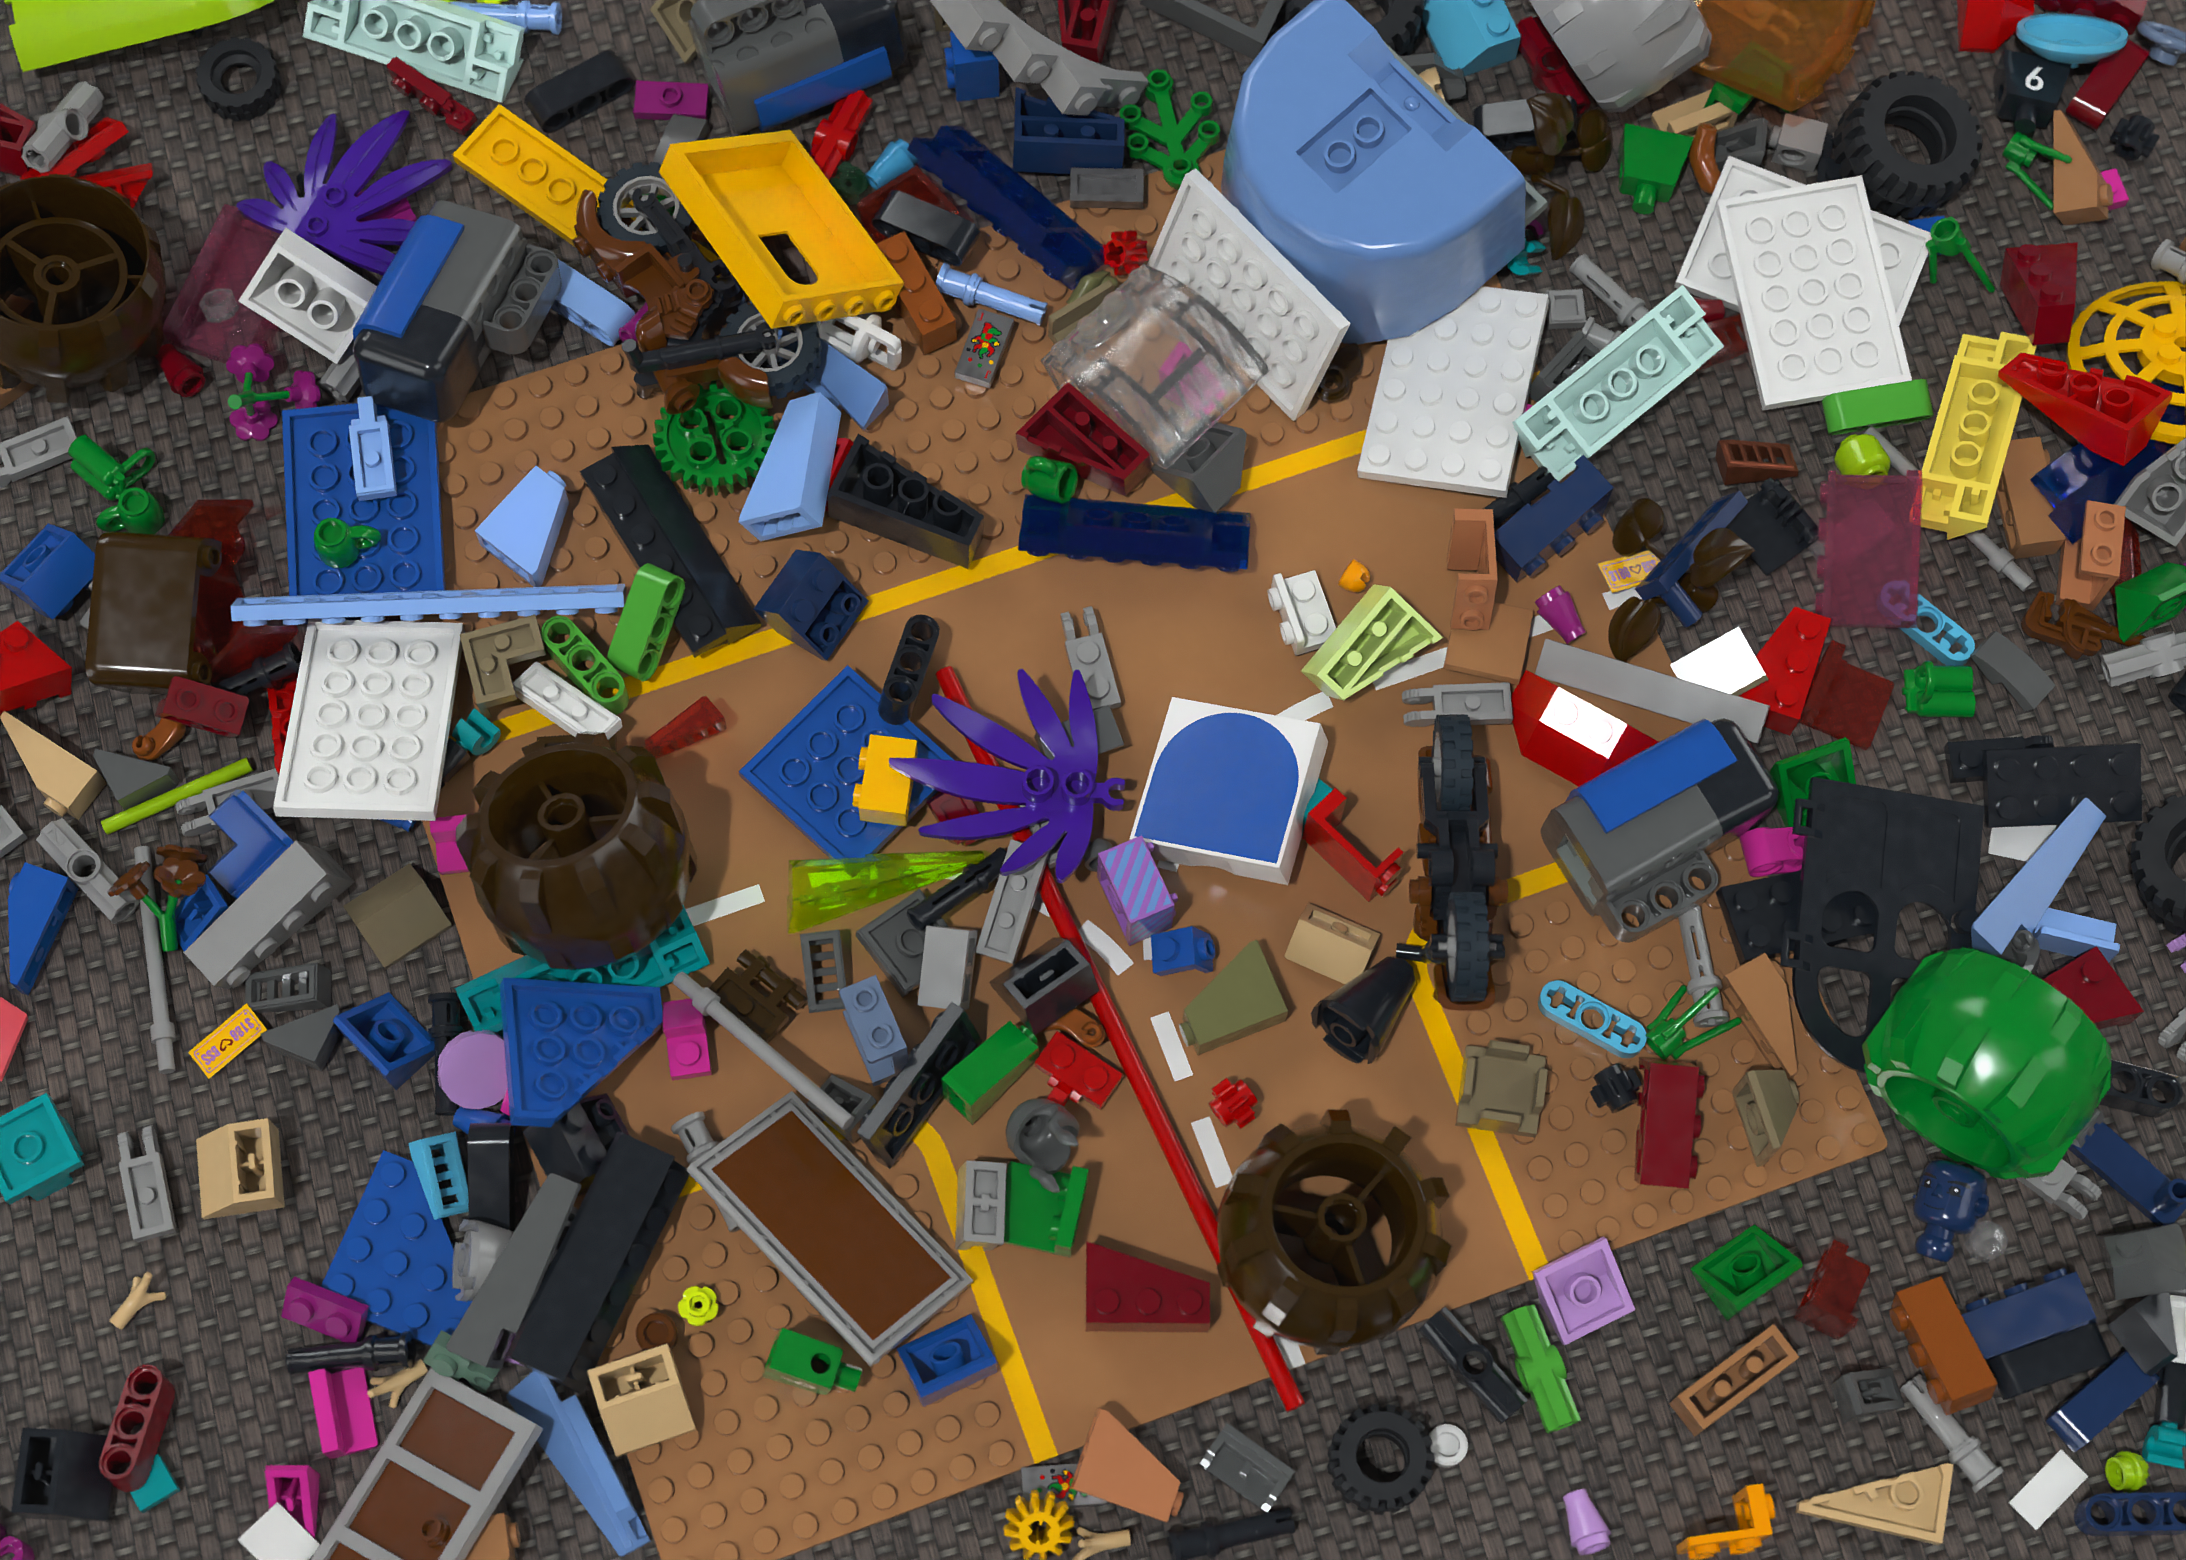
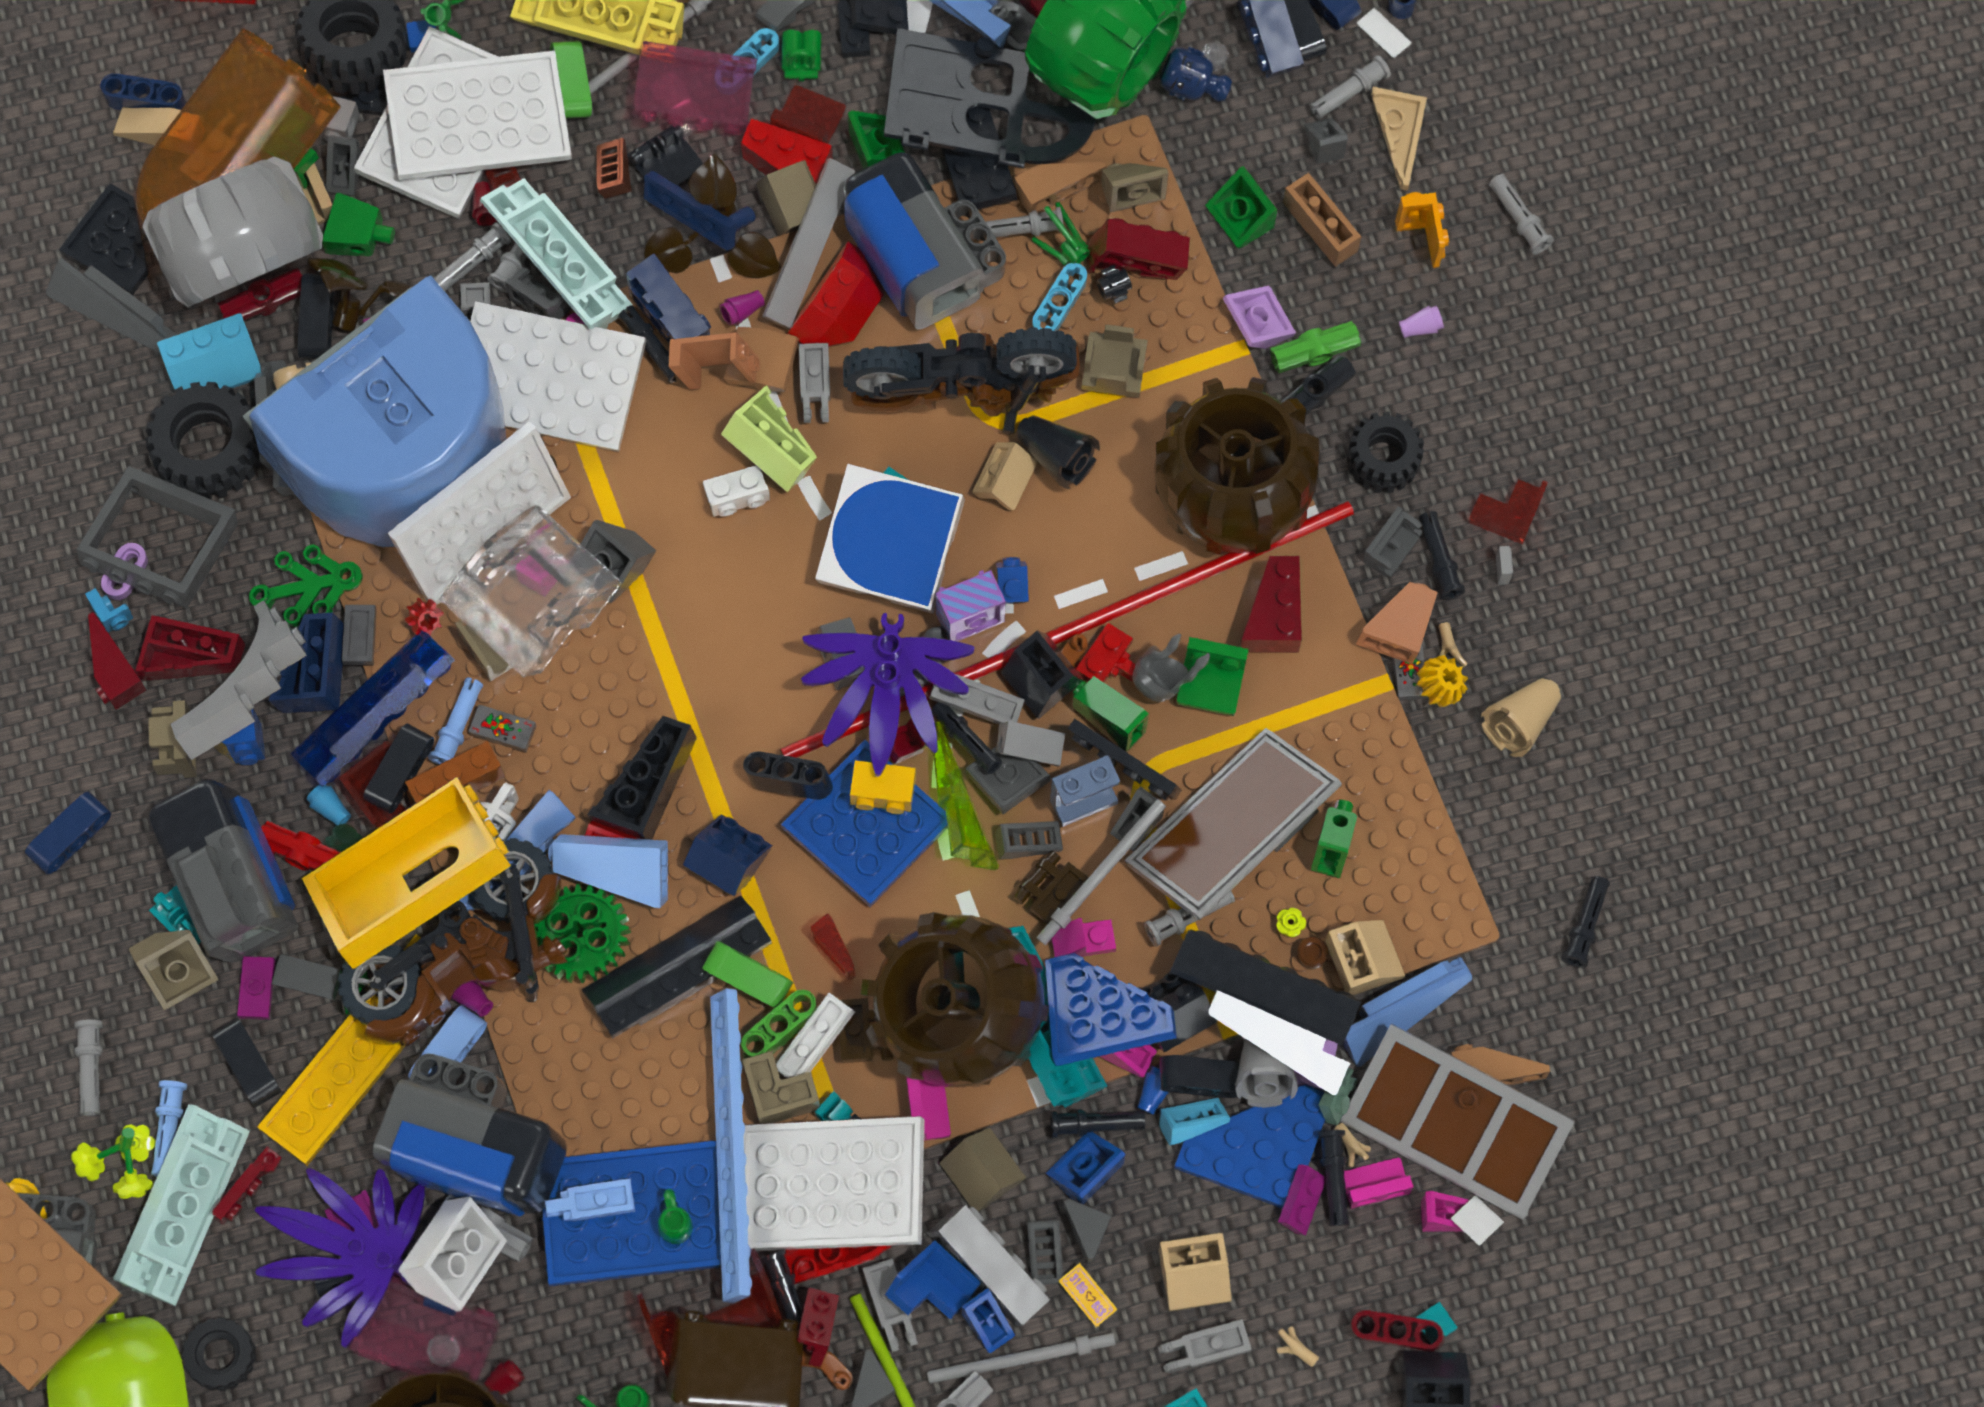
camera: 90 degrees left, 0 degrees up
reddish brown plant [107,844,207,951] -> none
magenta plant [226,343,321,442] -> none
lavender tile [437,1030,508,1109] -> none
light blue slope [475,466,569,587] -> none
blue slope [896,1314,998,1407] -> none
light grey hinge [955,1160,1007,1251] -> none
dark red wedge [1015,382,1151,496] -> none
clear blue slope [1018,494,1251,572] -> none
green piece [1021,456,1078,504] -> none
light grey hinge [1060,606,1121,711] -> none
olive arm [1066,270,1119,304] -> none
olive slope [1179,940,1288,1055] -> none
red gear [1208,1078,1258,1129] -> none
red panel [1302,787,1404,902] -> none
light orange hinge [1338,559,1370,593] -> none
white tile [1429,1424,1468,1468] -> none
yellow sticker [1598,550,1660,593] -> none
dark orange arm [1689,123,1722,194] -> none
dark pink piece [1739,826,1806,877] -> none
clear red panel [1794,1239,1870,1340] -> none
lime head [1834,434,1891,490] -> none
dark orange brick [1890,1276,1997,1416] -> none

